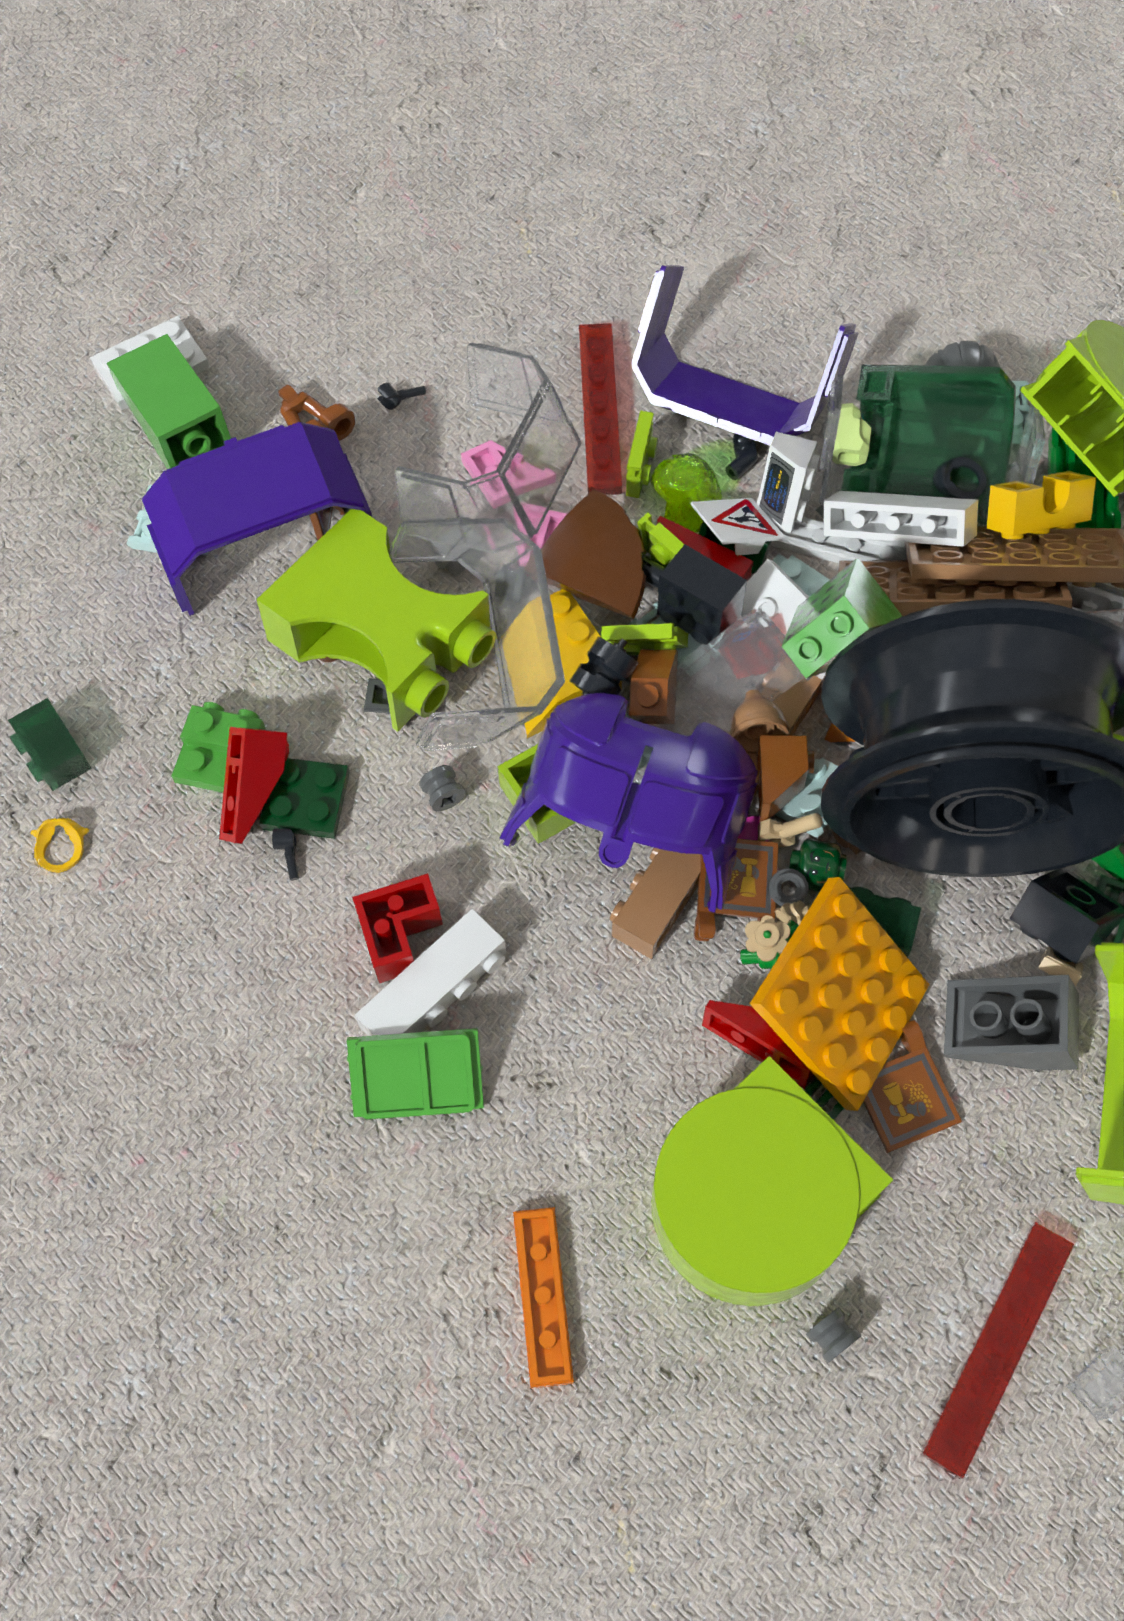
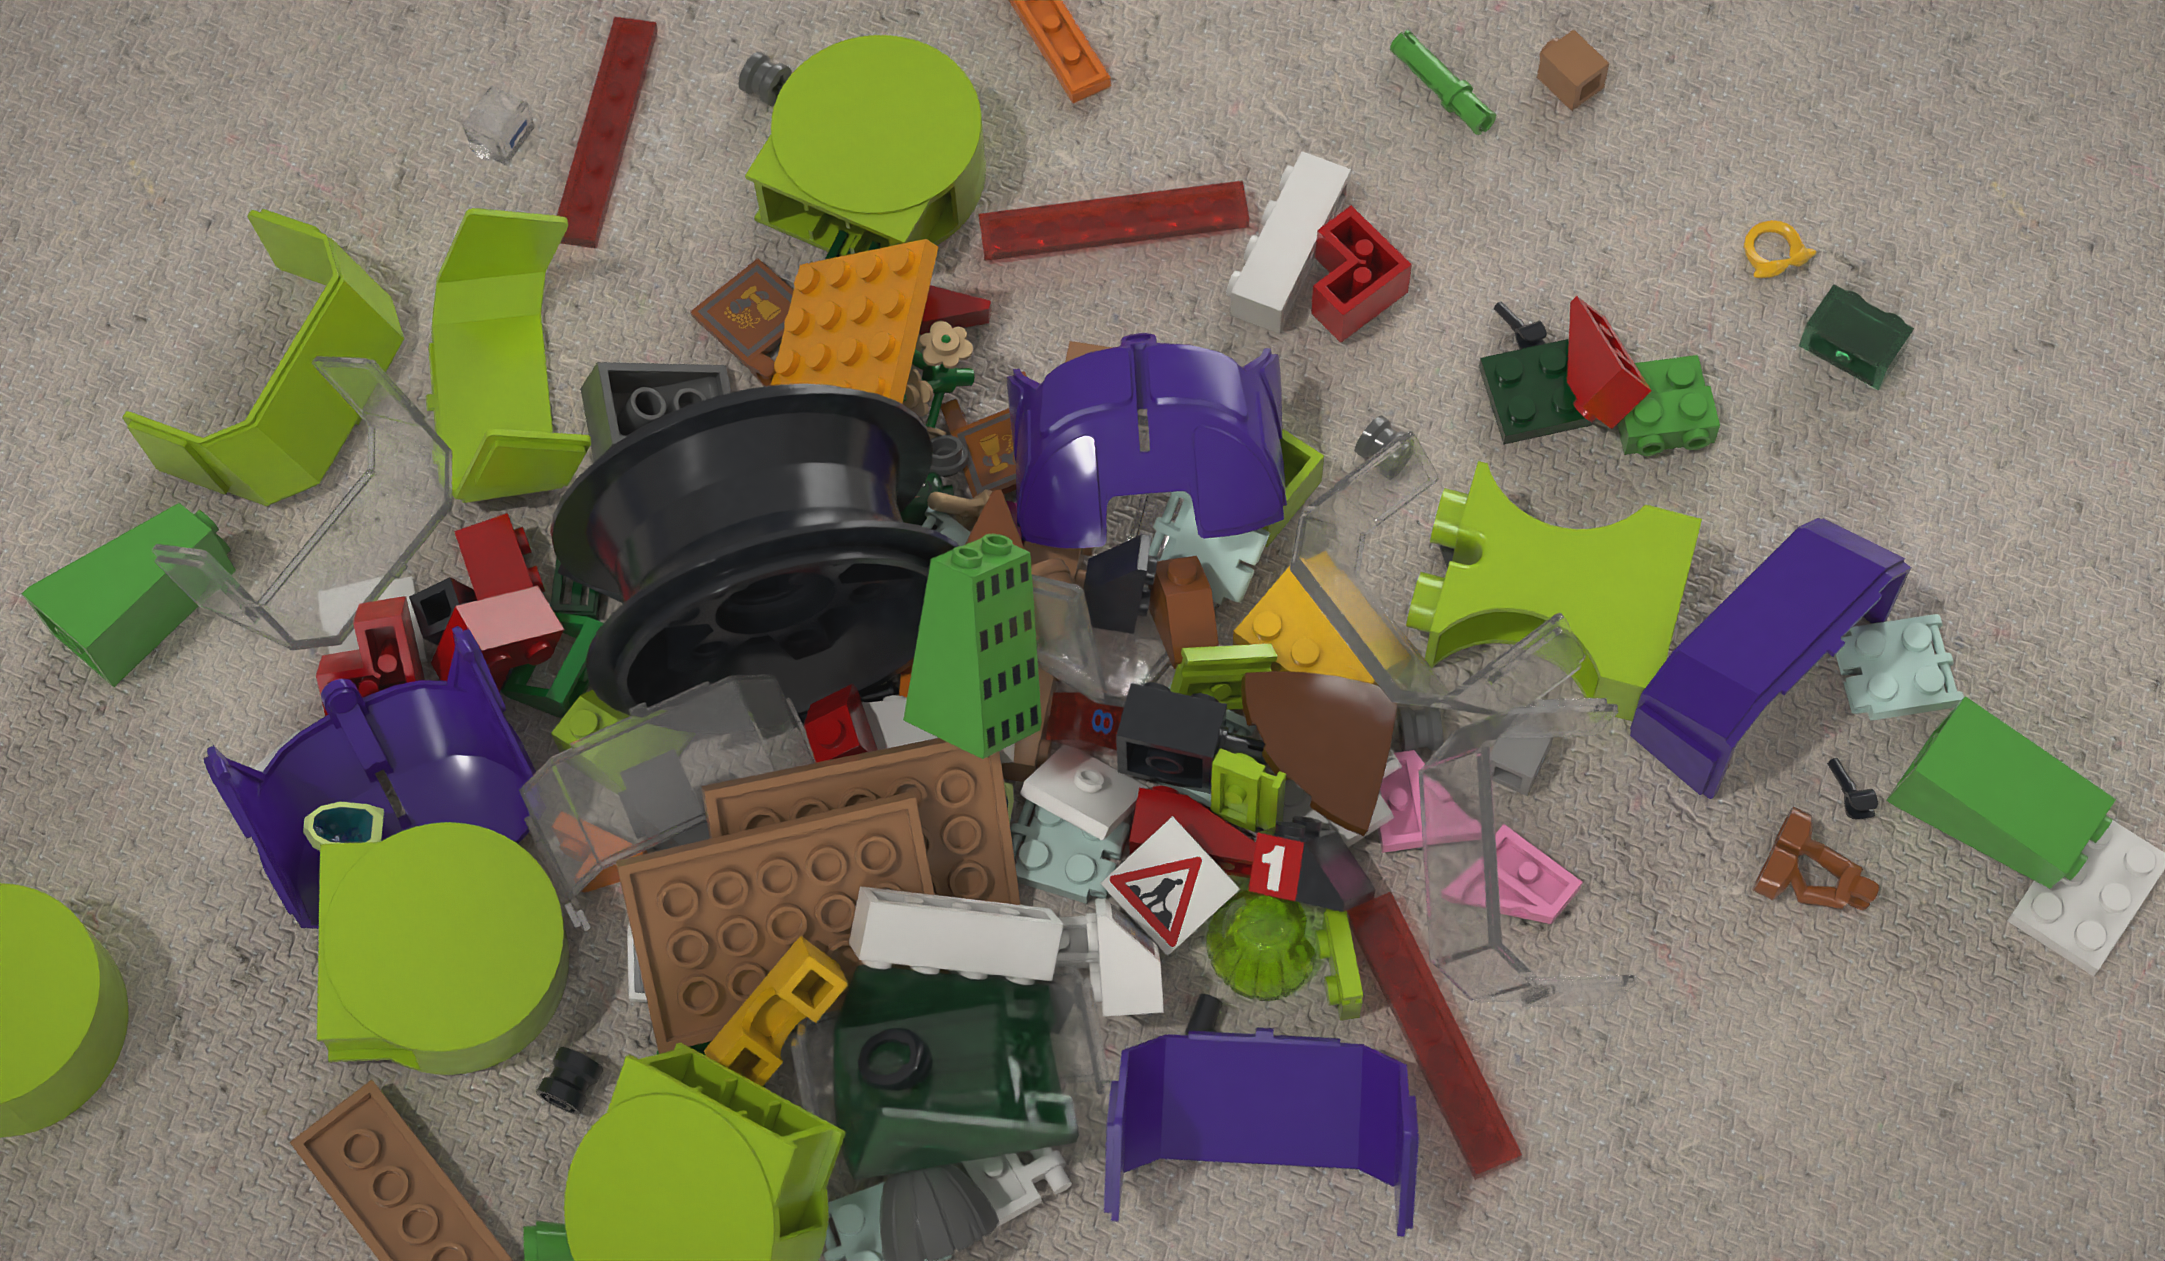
camera: 160 degrees right, 0 degrees up
bright green piece [347,1028,484,1119] -> none
black hand [377,383,426,410] -> none
black wheel [569,637,639,695] -> none
yellowish green rock [831,403,871,466] -> none
none -> clear red plate [978,180,1250,261]
none -> black slope [1078,534,1158,634]
none -> black slope [1248,816,1376,912]
none -> bright green pin [1390,30,1497,135]
none -> medium nougat brick [1537,29,1609,111]

